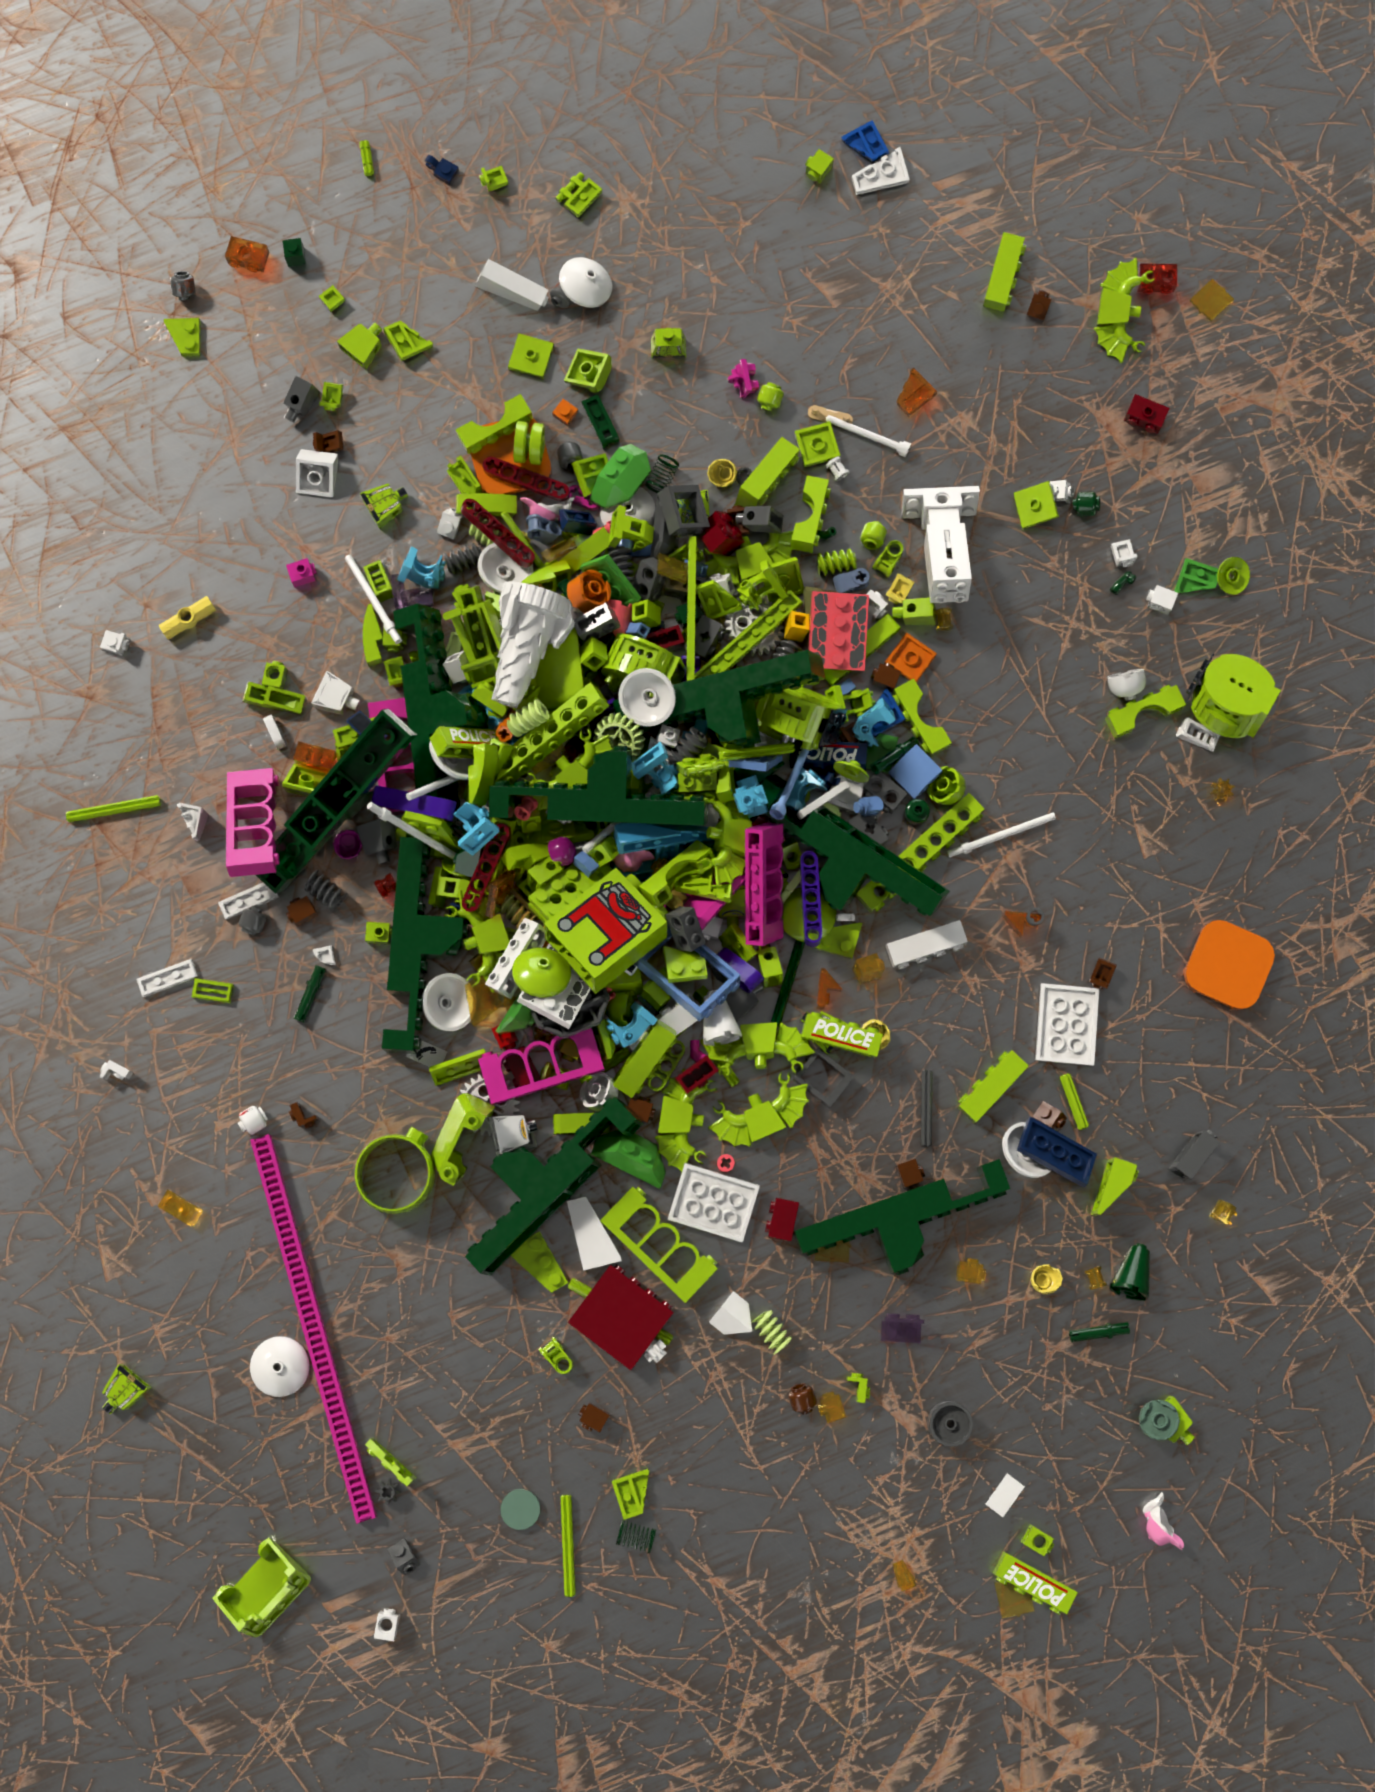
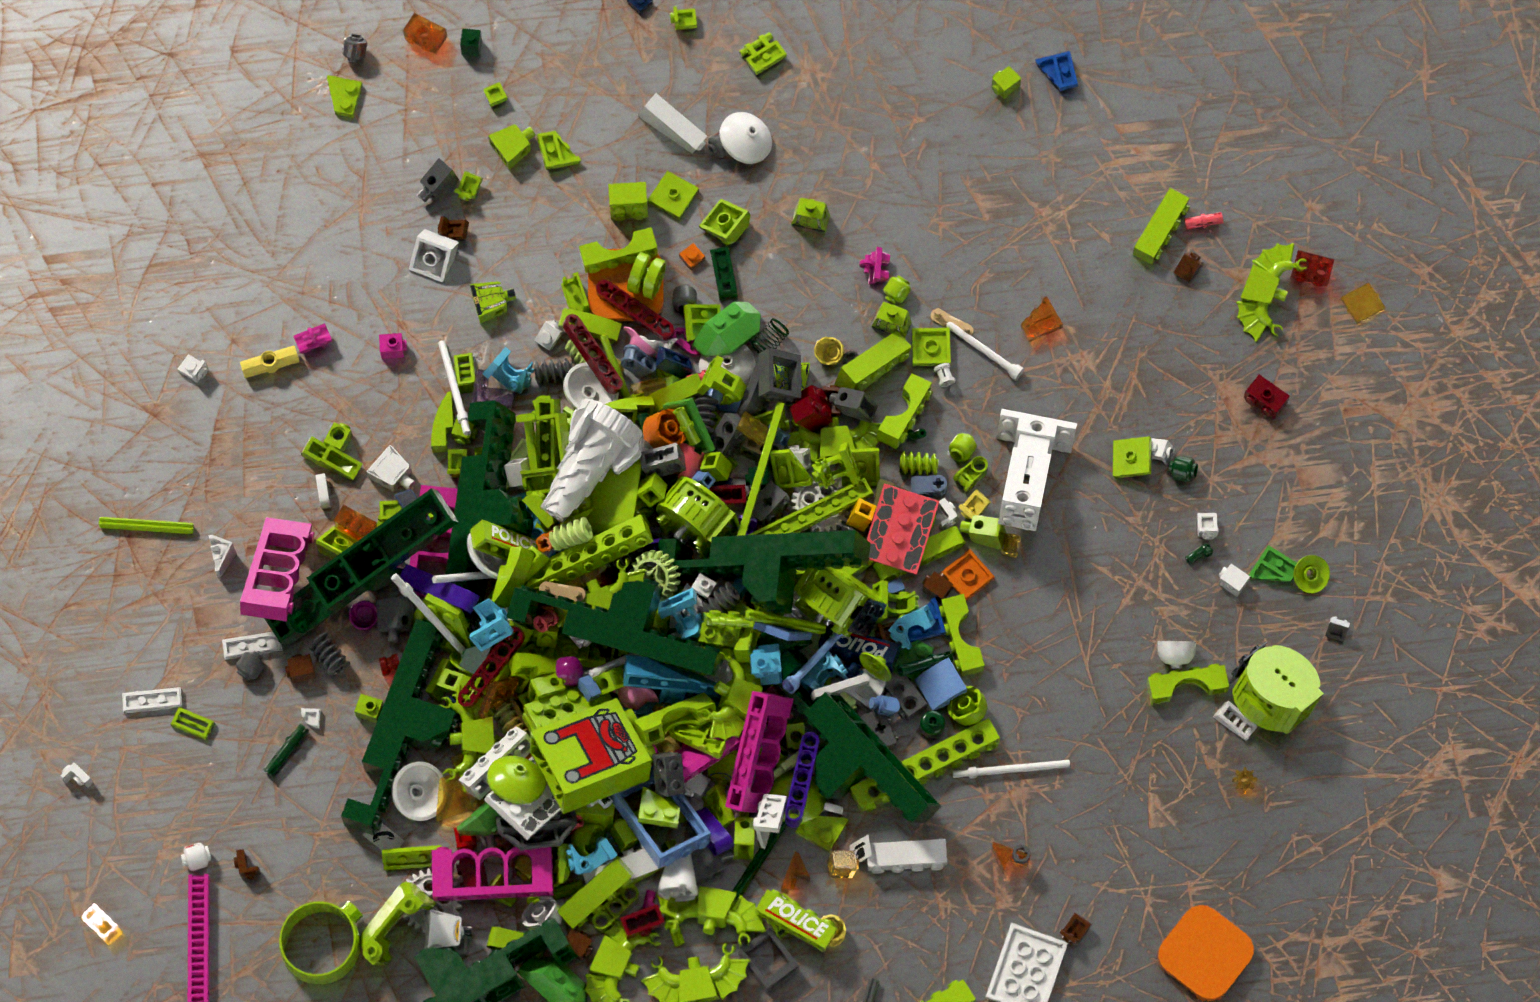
camera: 15 degrees right, 10 degrees down
white dish [619,668,676,726] -> none
white wing [852,147,910,195] -> none
none -> dark pink hips [293,323,332,354]
none -> tan piece [539,582,586,602]
none -> lime brick [608,182,648,221]
none -> lime pin [673,407,700,446]
none -> white bracket [753,794,788,848]
none -> white sticker [849,835,872,866]
none -> lime torso [871,302,912,338]
none -> coral pin [1184,212,1223,230]
none -> flat silver tile [1325,617,1350,642]

